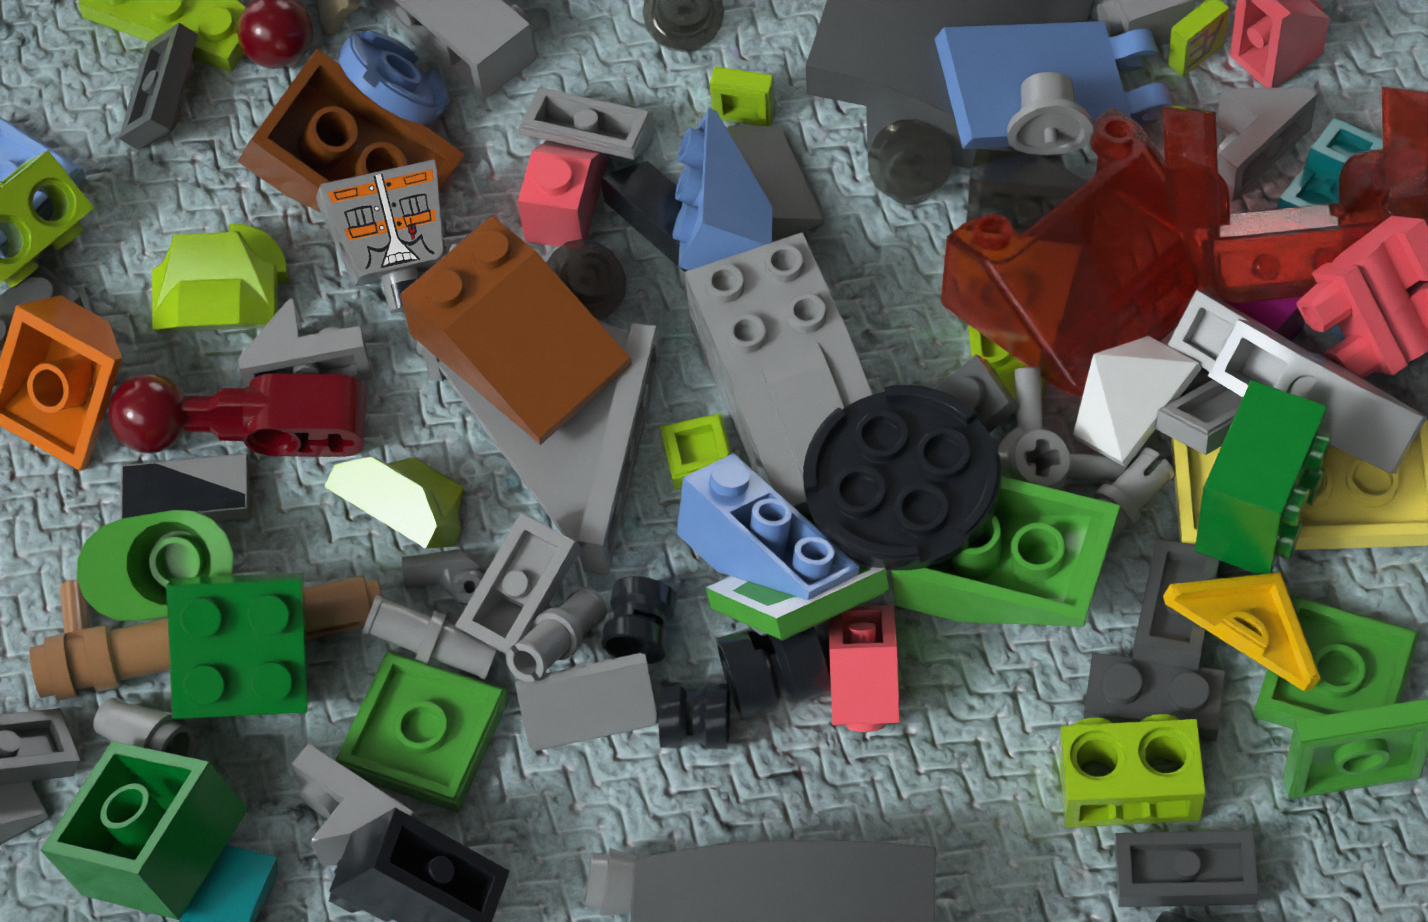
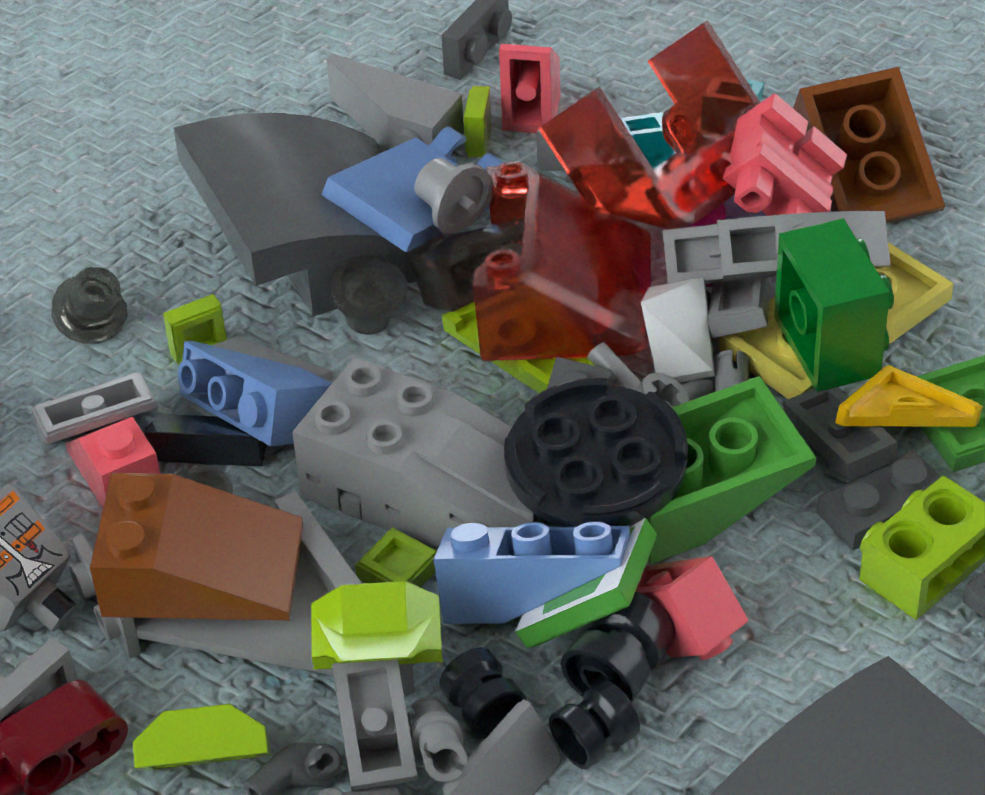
camera: 45 degrees left, 15 degrees down
none -> lime slope [311,581,443,670]

